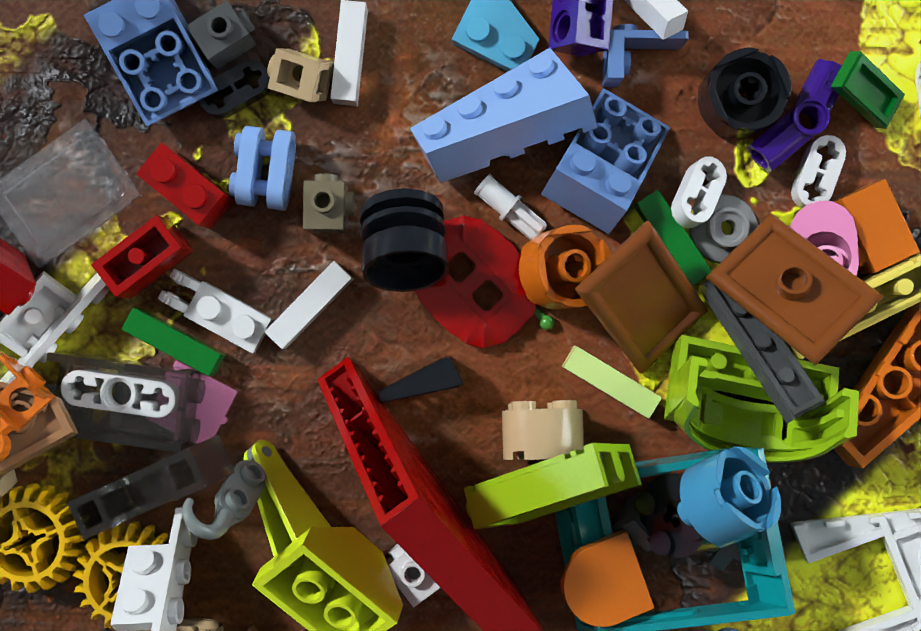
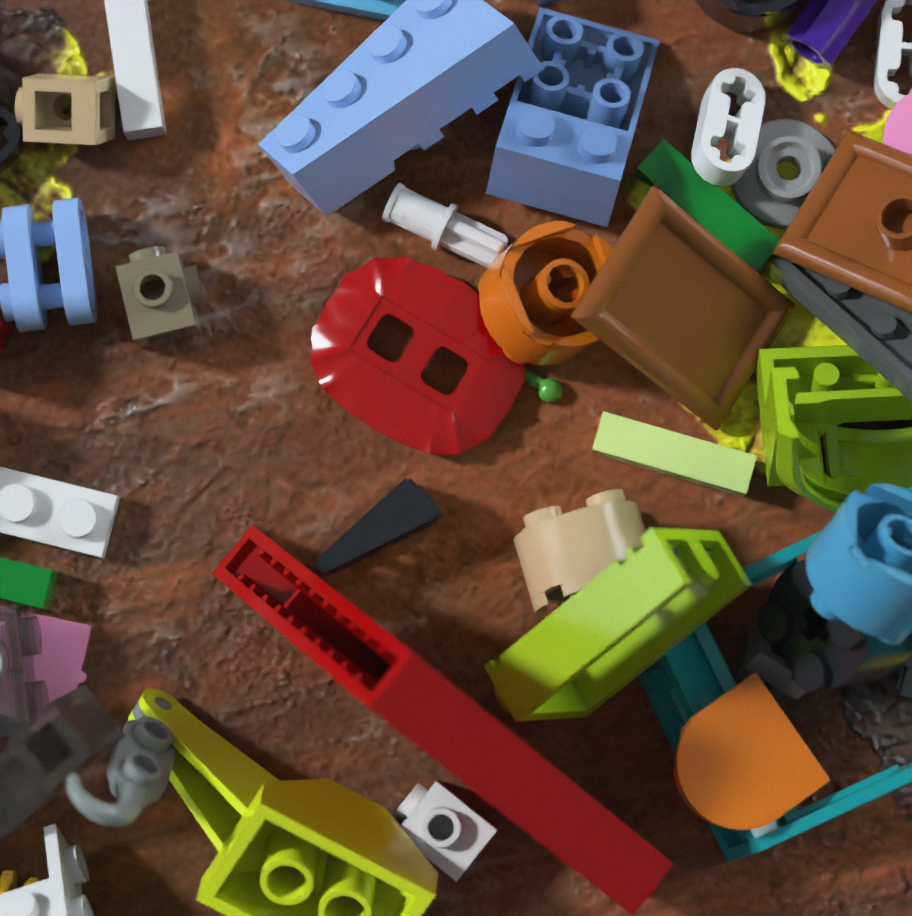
camera: 10 degrees left, 5 degrees down
white piece [265,261,354,349] -> none
black wheel [359,188,449,292] -> none

